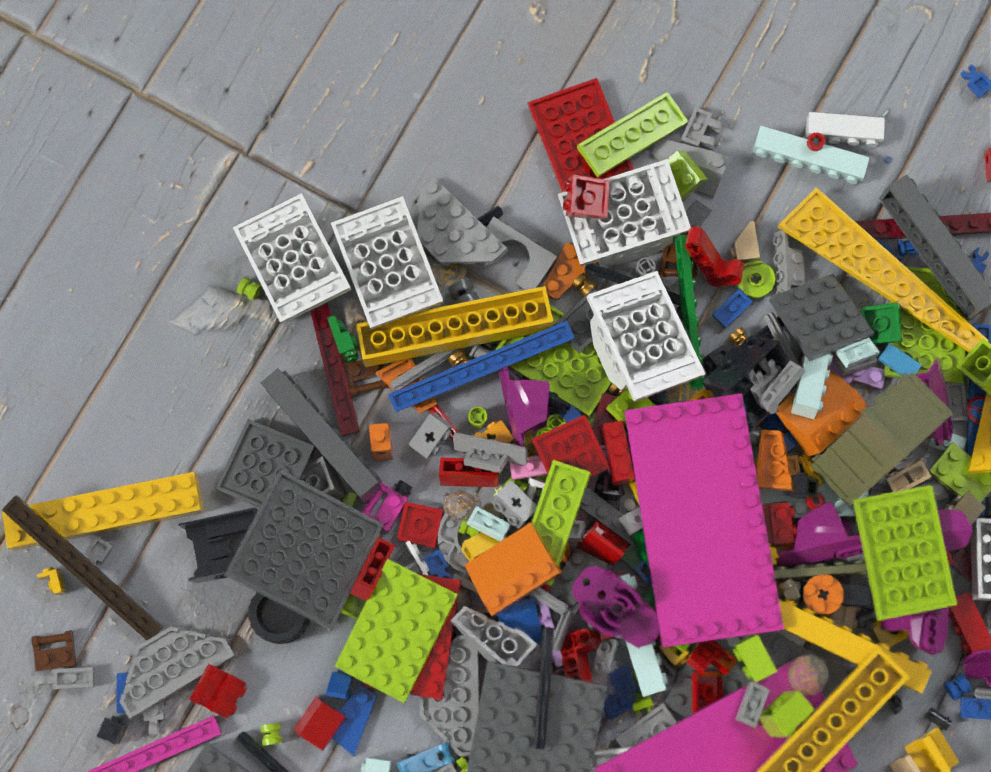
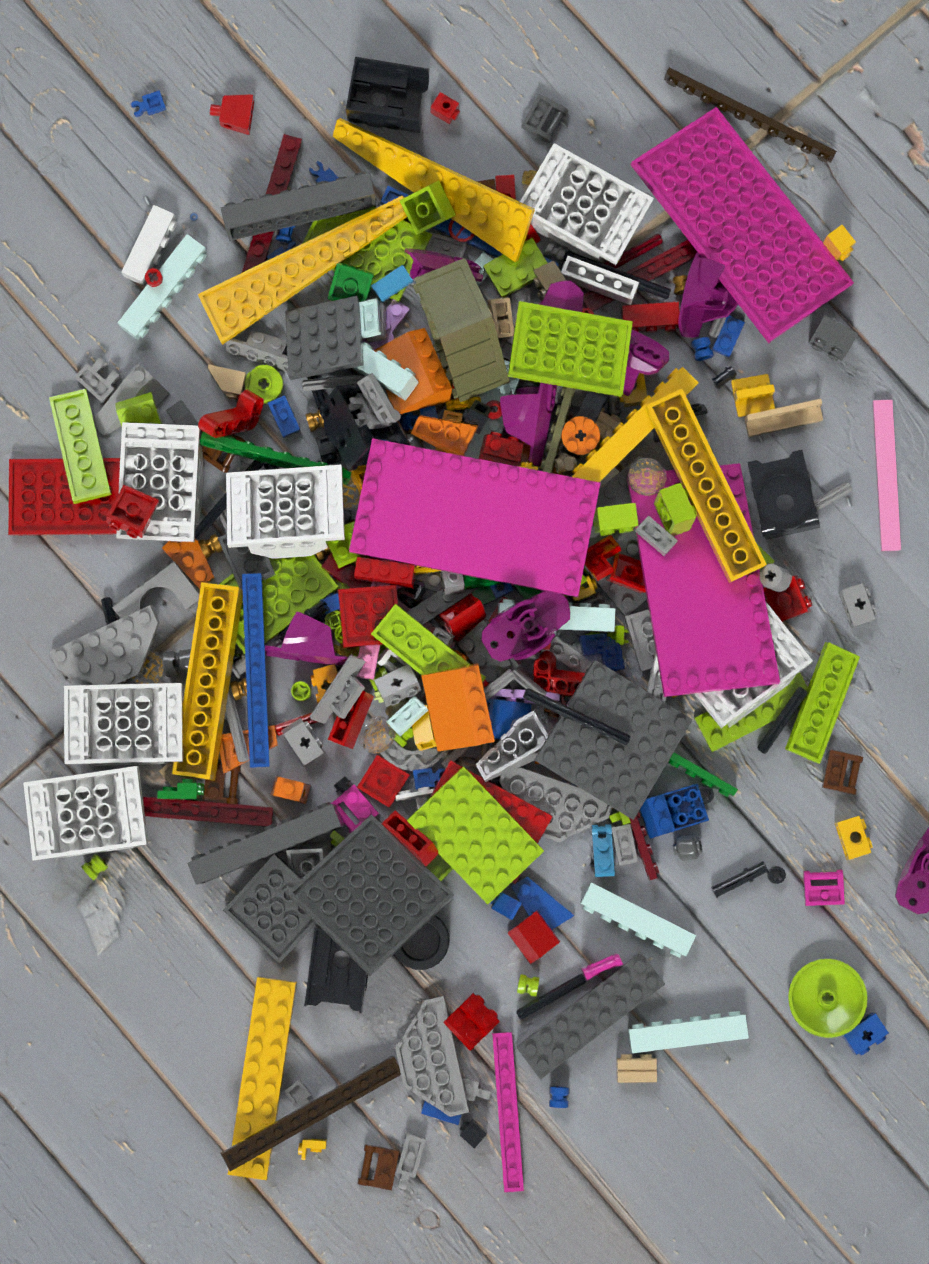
camera: 75 degrees left, 5 degrees up
light grey wheel [636,257,656,277] -> none

